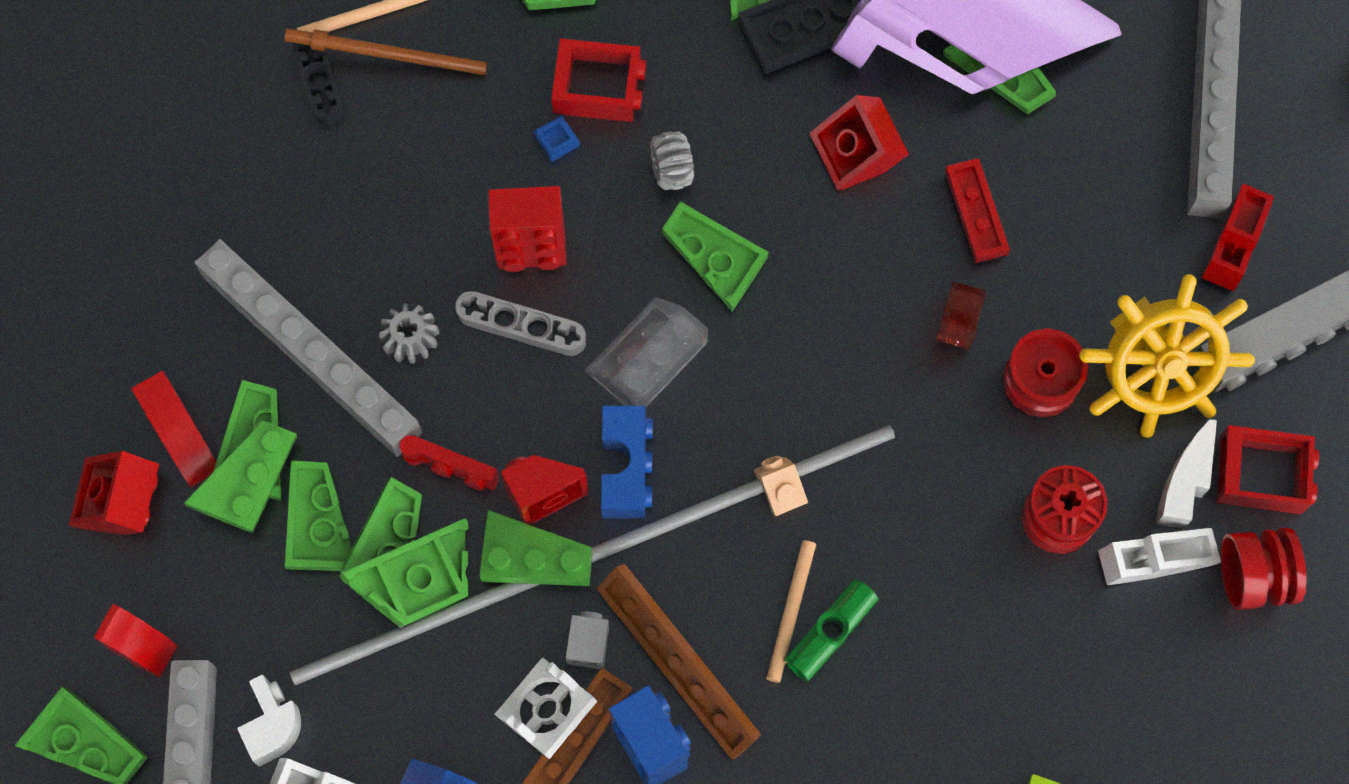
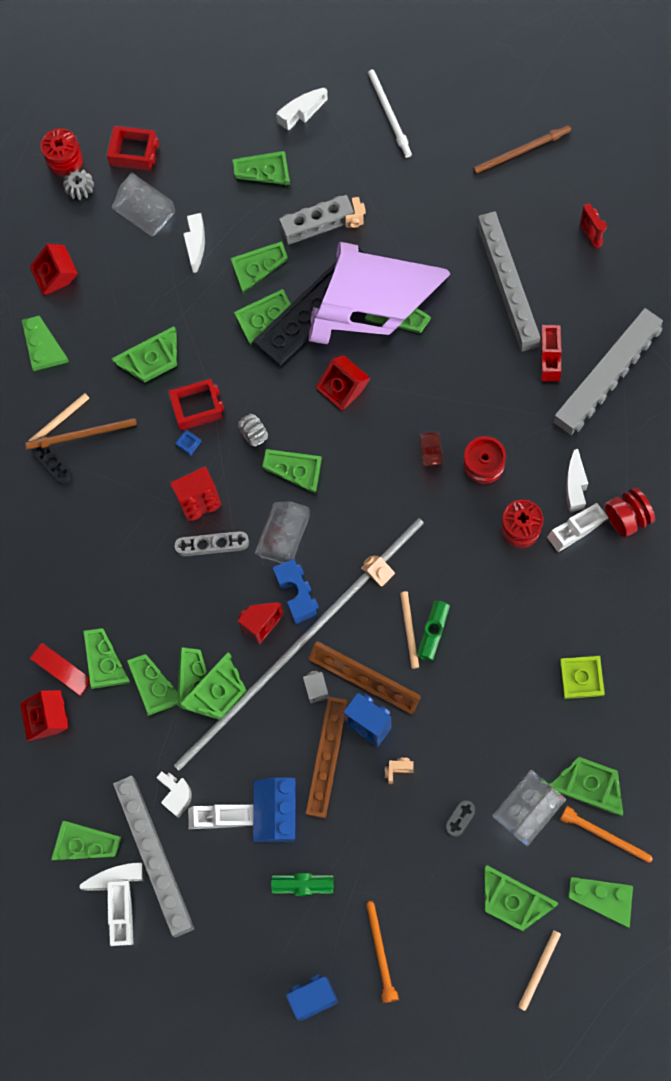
camera: 15 degrees left, 0 degrees up
red slope [94,604,178,678] -> none
bright green wing [185,420,297,534] -> none
light grey brick [194,239,422,458] -> none
light grey gear [379,303,439,364] -> none
red plate [399,435,500,491] -> none
bright green wing [480,510,593,586] -> none
white piece [495,657,597,759] -> none
red plate [945,158,1010,263] -> none
yellow piece [1079,274,1255,438] -> none
red window [1216,425,1319,515] -> none

